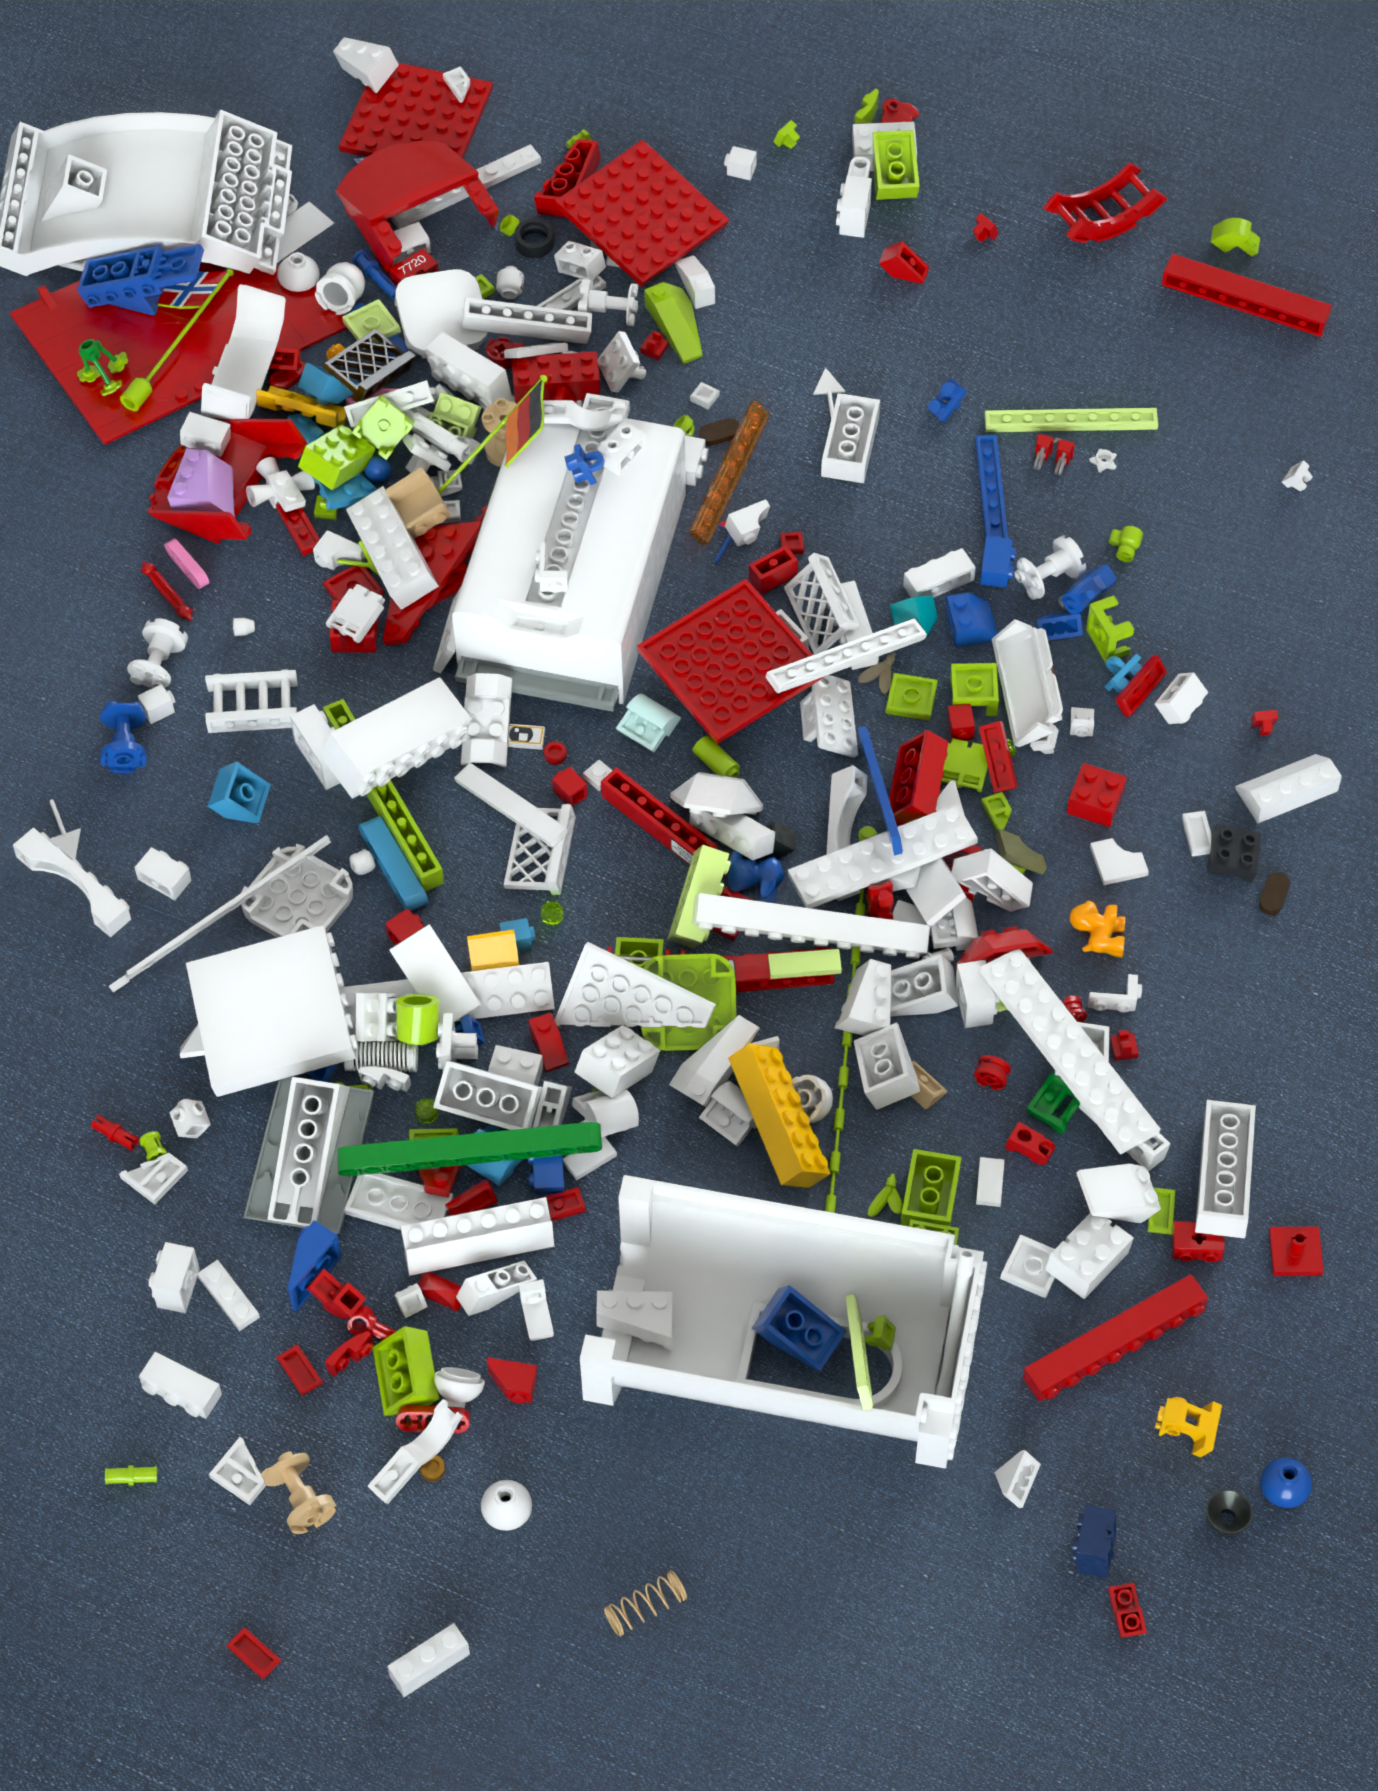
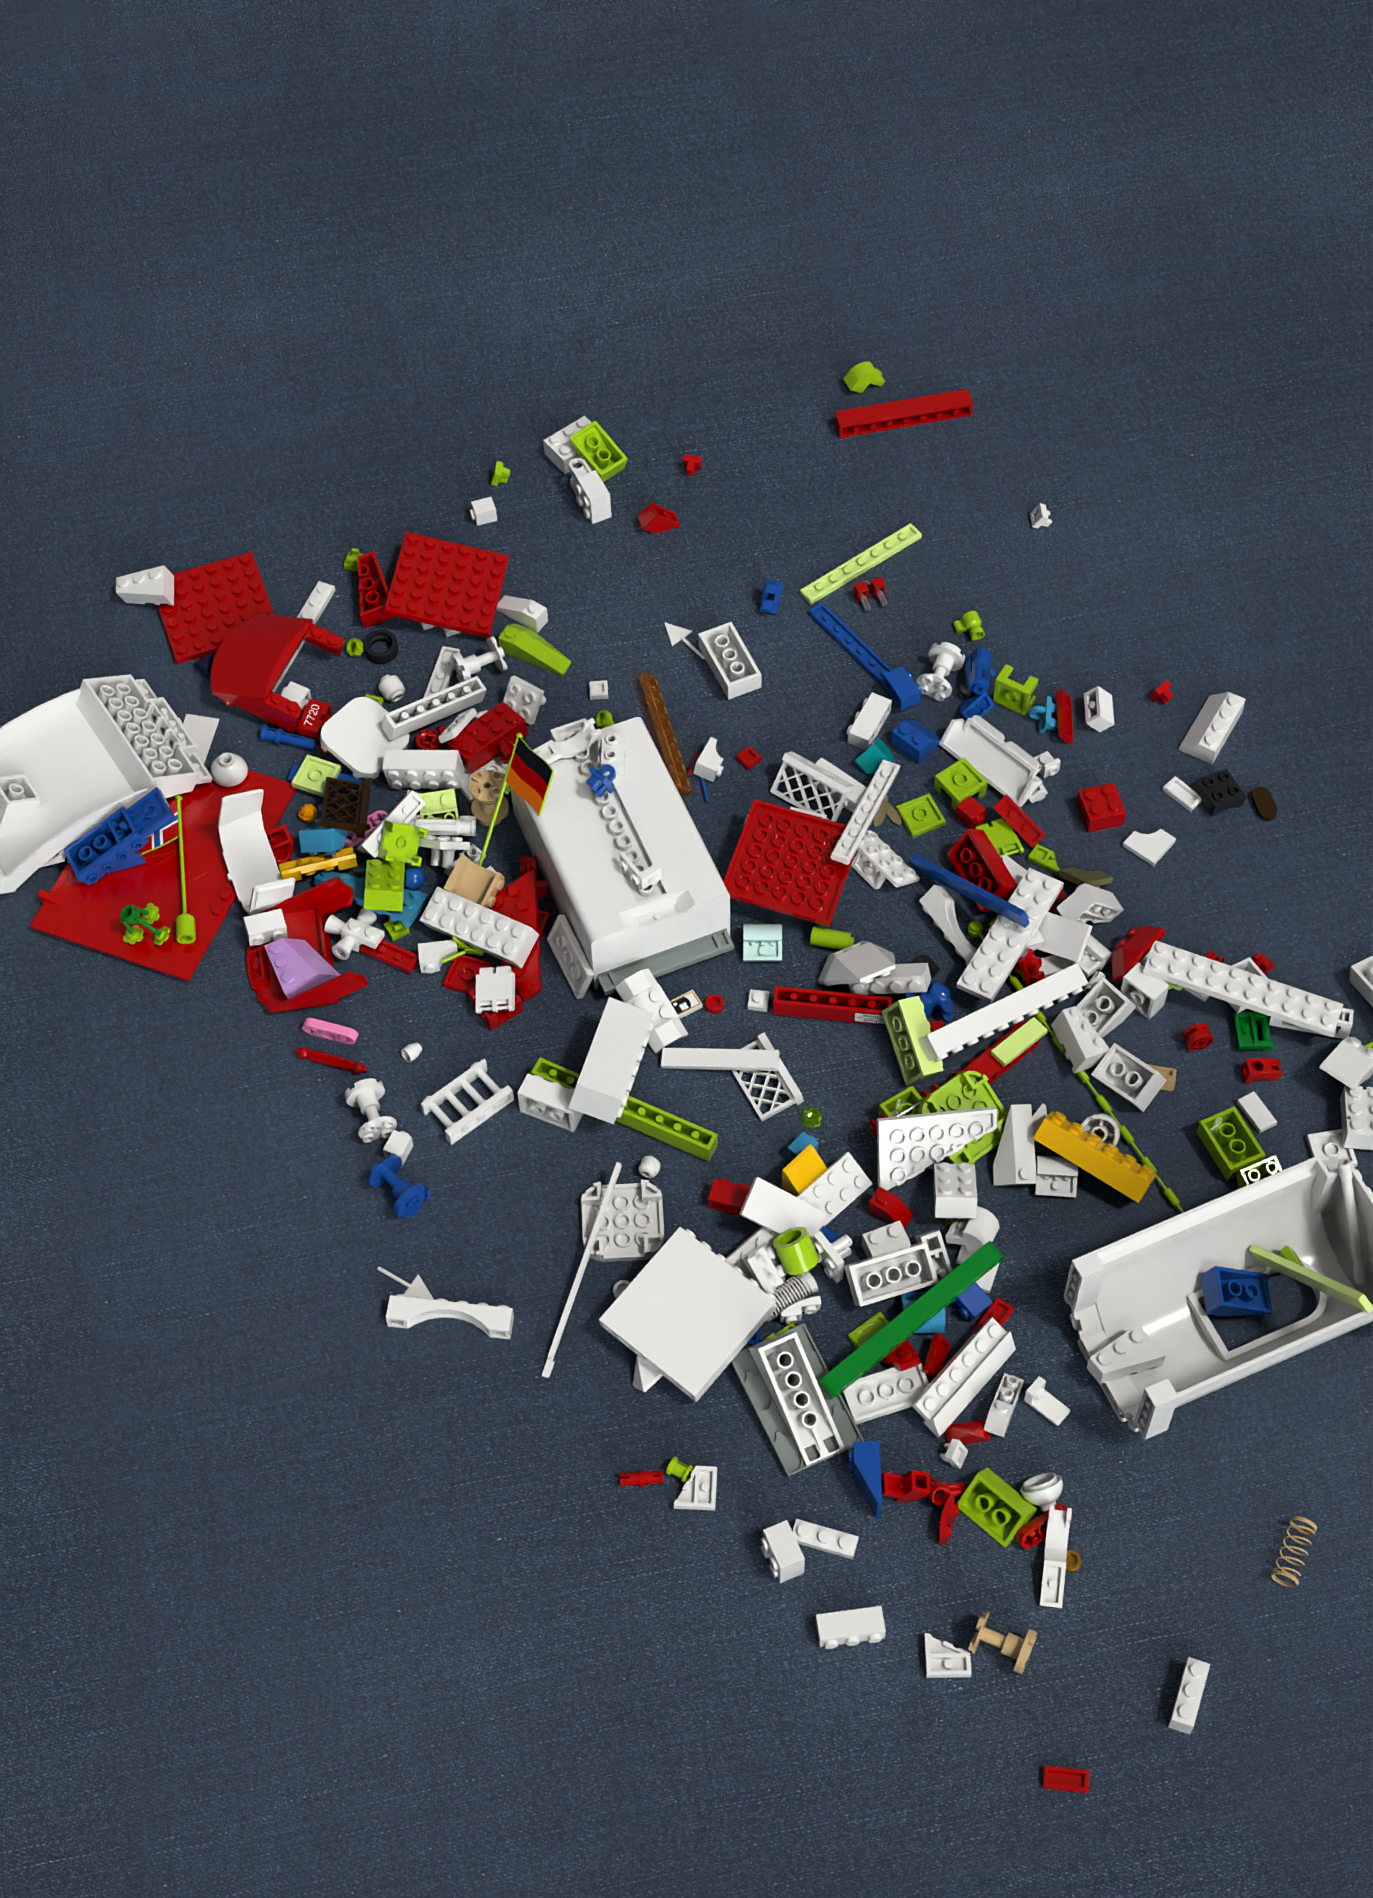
camera: 35 degrees left, 0 degrees up
lime pin [105,1465,157,1486] -> none
white brick [135,847,192,900] -> none
white brick [170,1099,211,1139] -> none
dark azure slope [207,761,271,823] -> none
red tile [276,1344,323,1396] -> none
white tile [315,262,366,315] -> none
dark azure beam [358,816,429,911] -> none
clear neon green tile [415,1098,438,1123] -> none
white tile [443,67,470,103] -> none
white piece [481,1480,532,1530] -> none
red slope [487,1358,538,1404] -> none
red brick [552,767,588,807] -> none
white brick [554,241,606,281] -> none
red tile [640,331,669,361] -> none
dark brown tile [699,418,741,446] -> none
red brick [749,545,798,595] -> none
lime slope [854,89,879,124] -> none
lime piece [868,1173,903,1217] -> none
red plate [881,98,919,123] -> none
red fence [1043,162,1168,243] -> none
light orange animal [1069,901,1125,958] -> none
white bracket [1088,974,1142,1012] -> none
white plate [1089,449,1117,472] -> none

